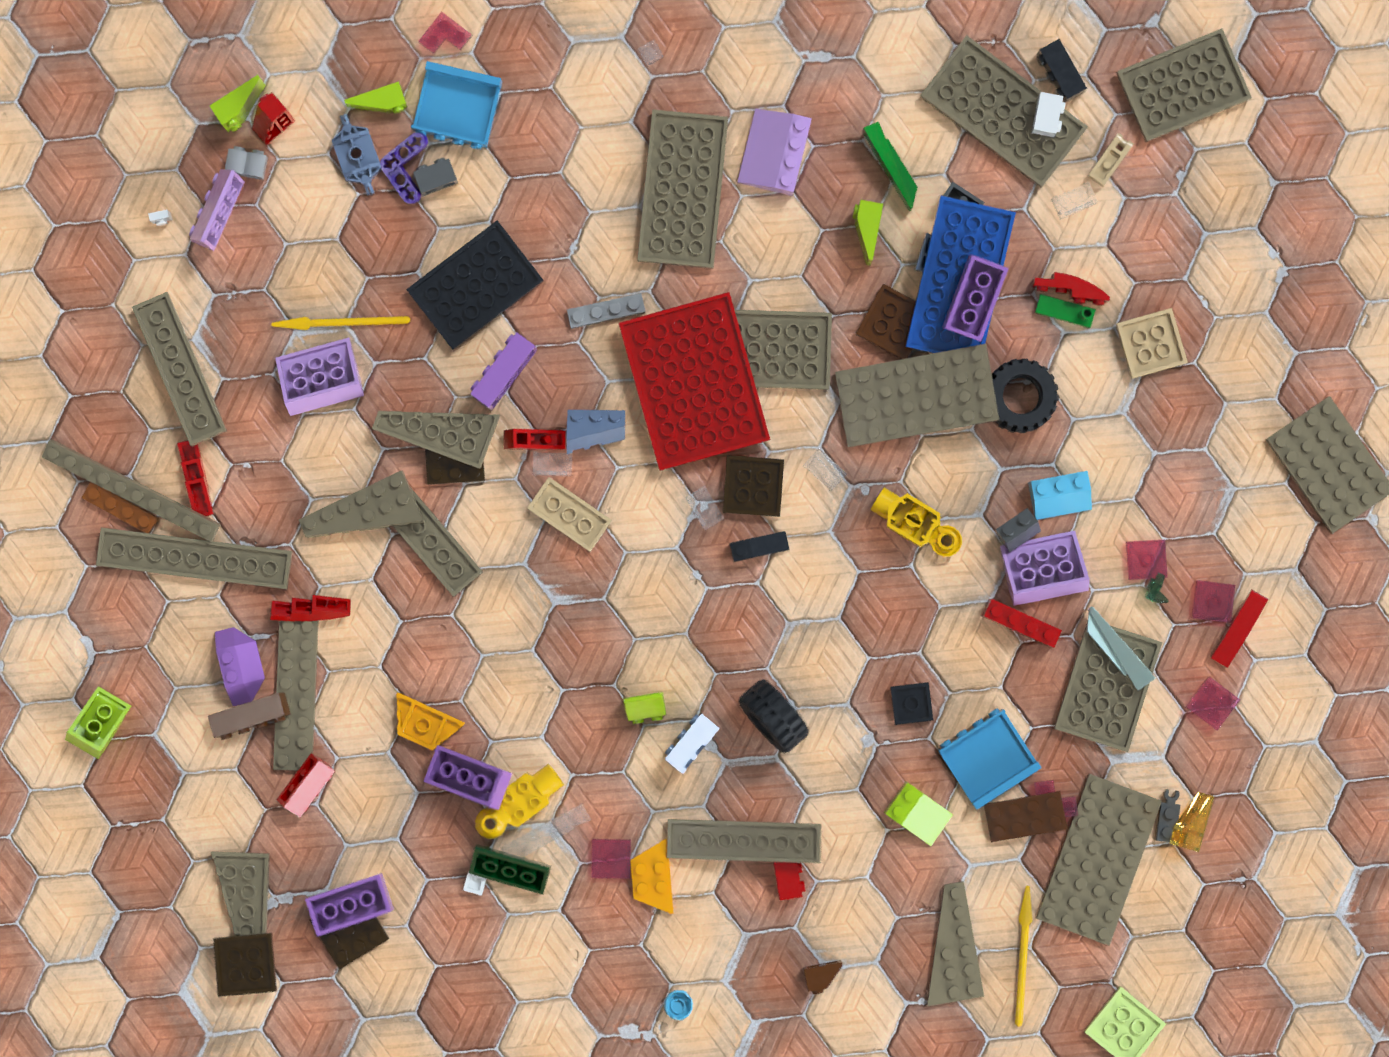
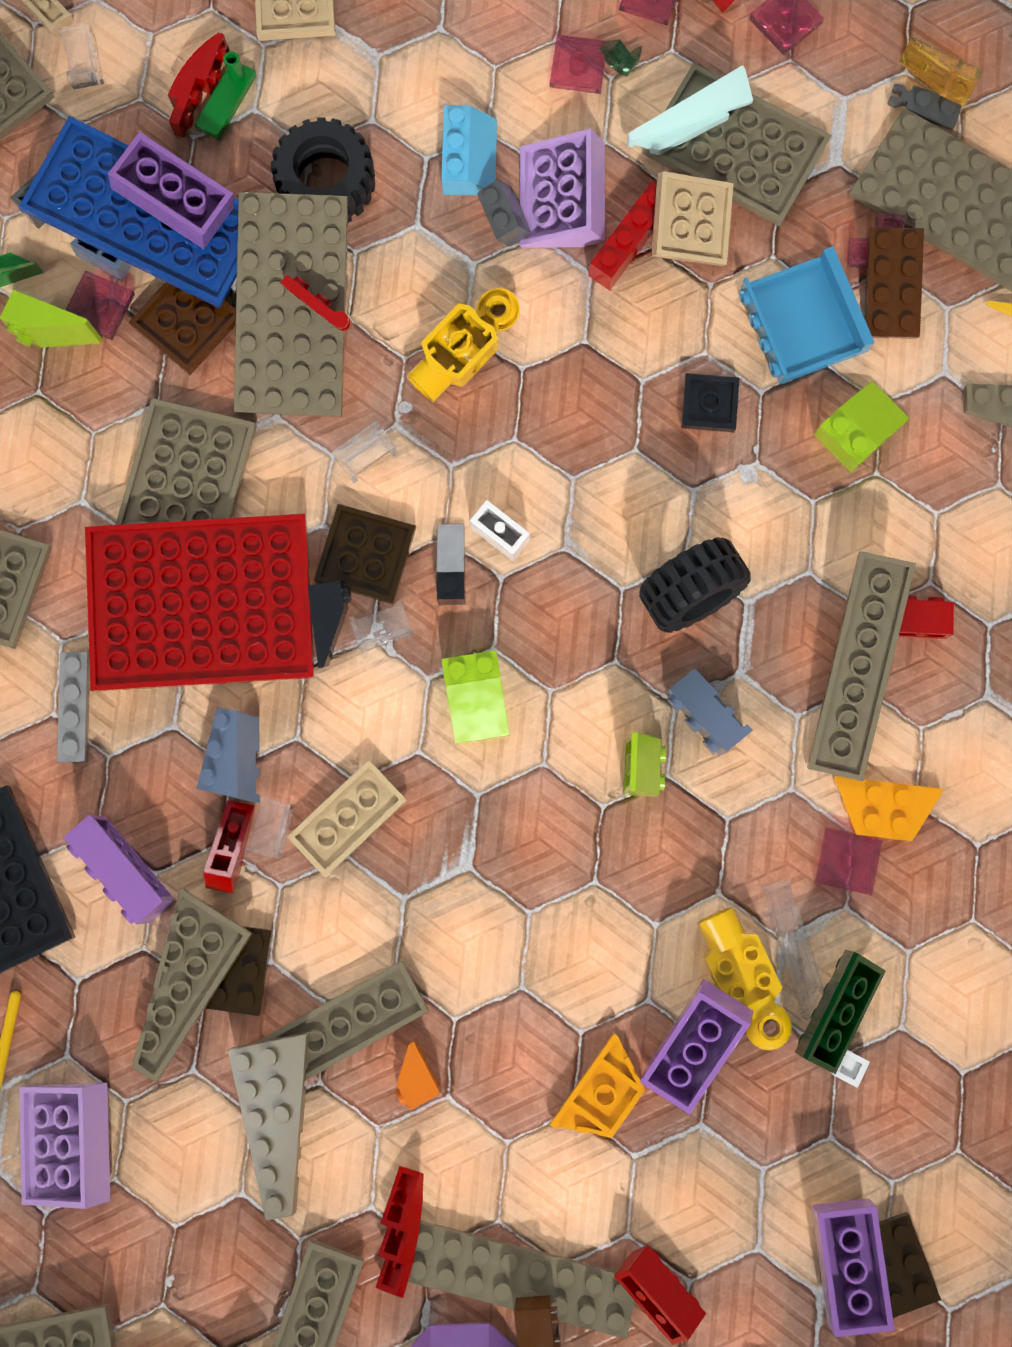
camera: 70 degrees left, 5 degrees down
none -> clear pink plate [66,270,135,340]
none -> red plate [280,274,351,332]
none -> black slope [307,581,352,668]
none -> orange slope [395,1039,442,1110]
none -> slope [441,650,510,744]
none -> white brick [470,500,530,561]
none -> tan plate [651,171,734,266]

